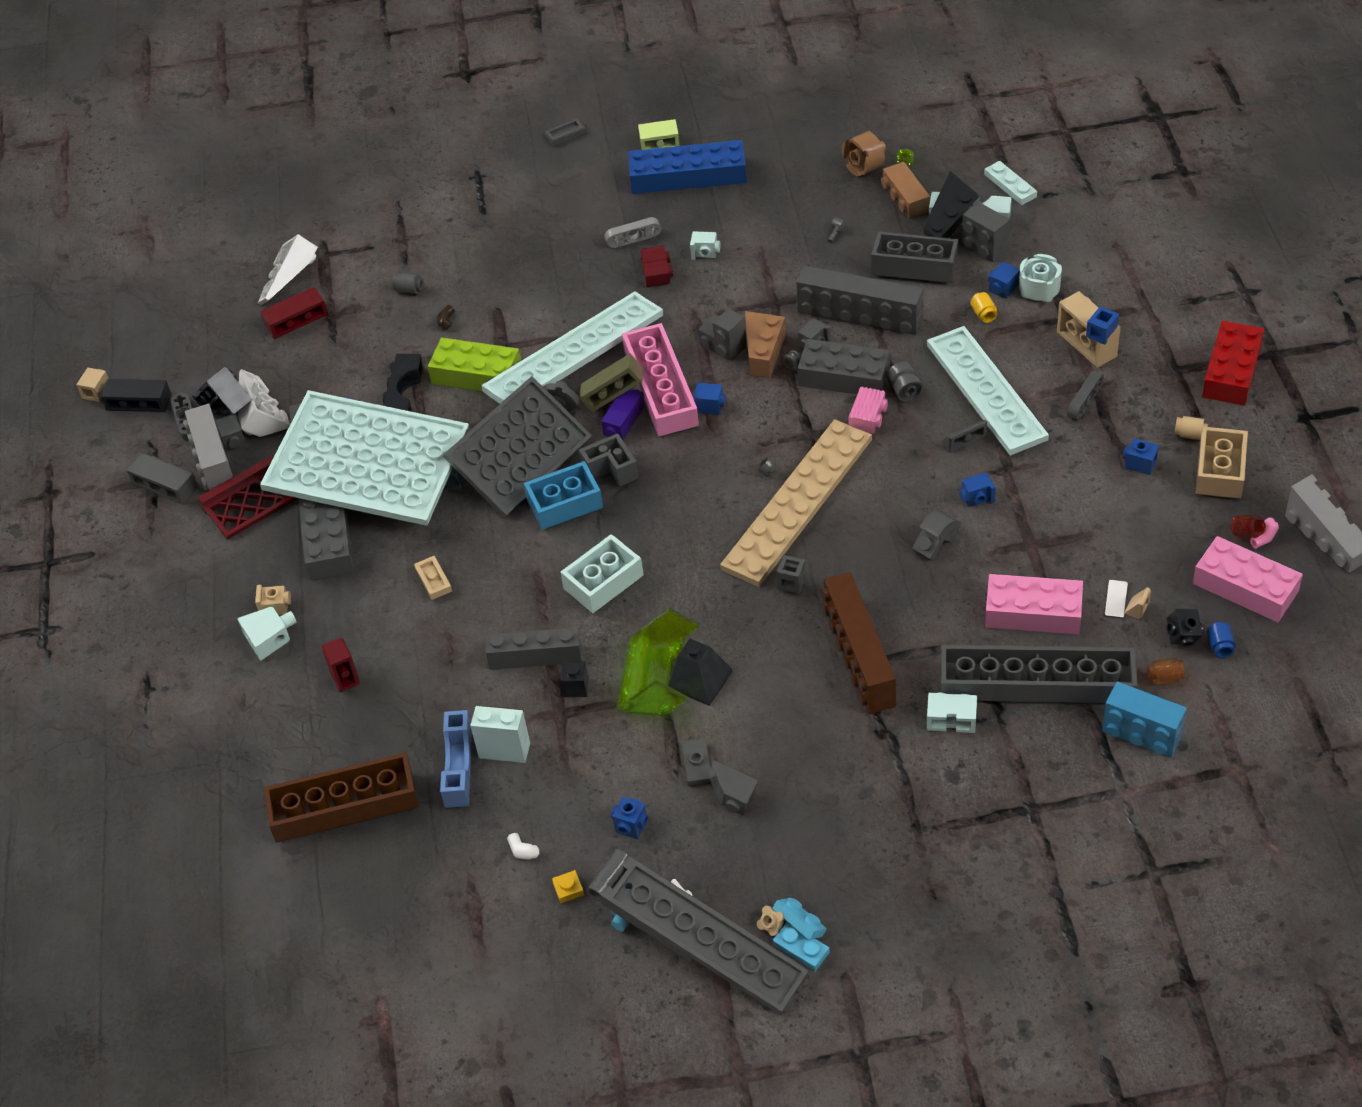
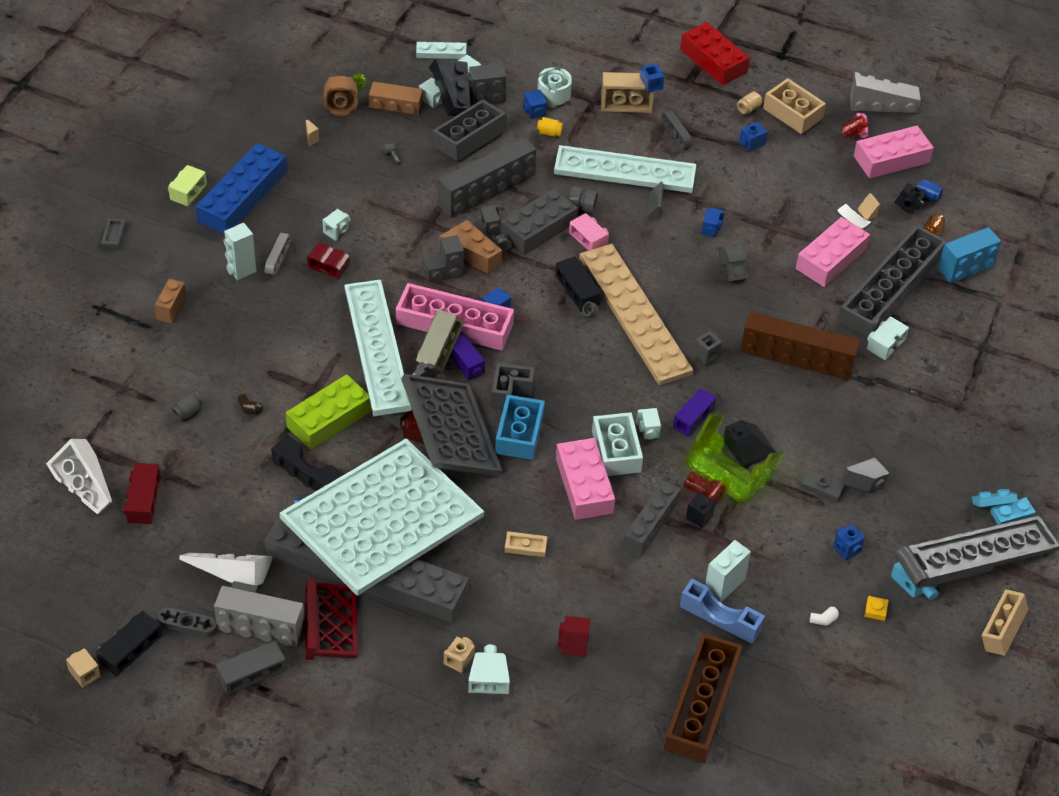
camera: 65 degrees left, 0 degrees up
wedge [192,367,253,414] -> none
tan plate [757,906,784,936] -> none
none -> medium nougat brick [154,279,187,323]
none -> light aqua brick [223,223,256,280]
none -> tan slope [306,120,319,146]
none -> black brick [555,256,602,312]
none -> bright pink brick [556,438,615,520]
none -> light aqua brick [636,408,661,440]
none -> dark purple brick [673,388,716,437]
none -> clear red piece [684,472,726,505]
none -> tan brick [982,589,1028,656]

